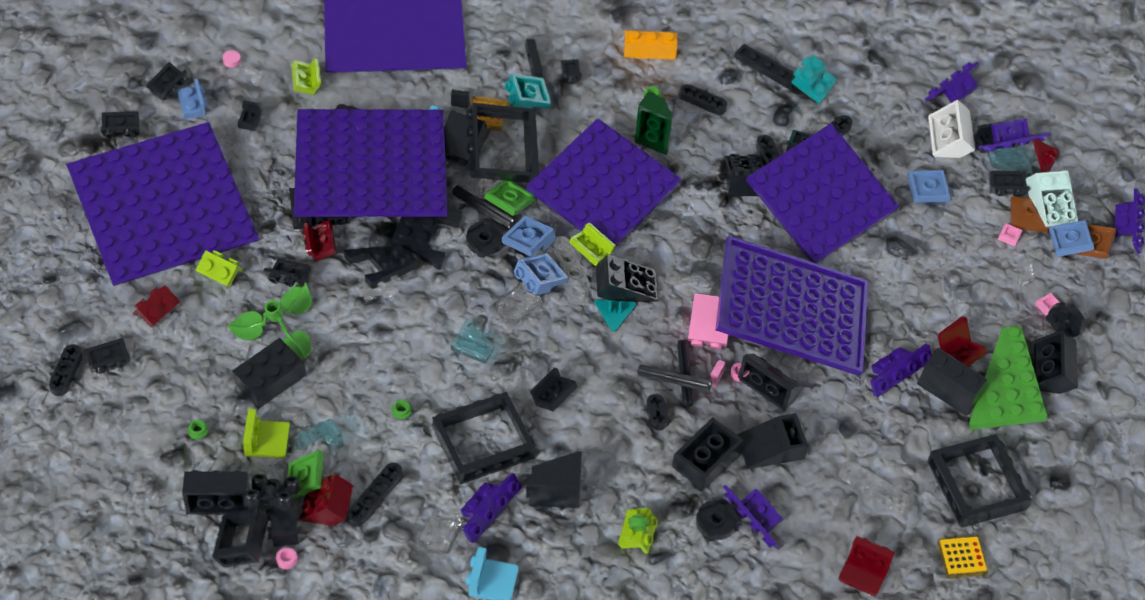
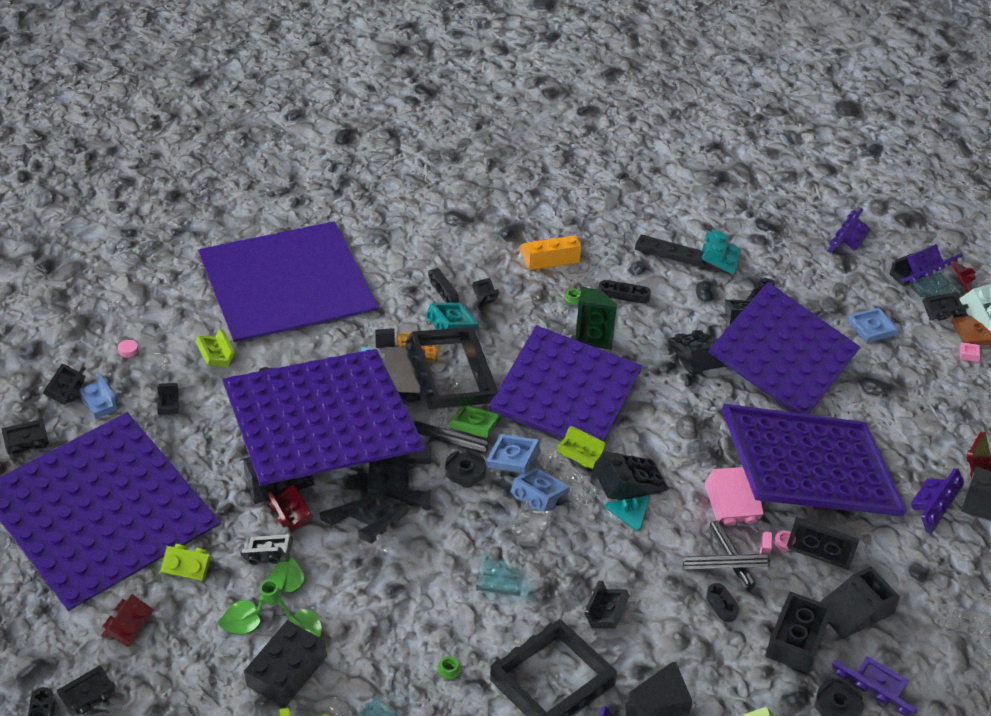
camera: 15 degrees left, 10 degrees down
black beam [756,135,780,166] -> none
white slope [928,100,975,158] -> none

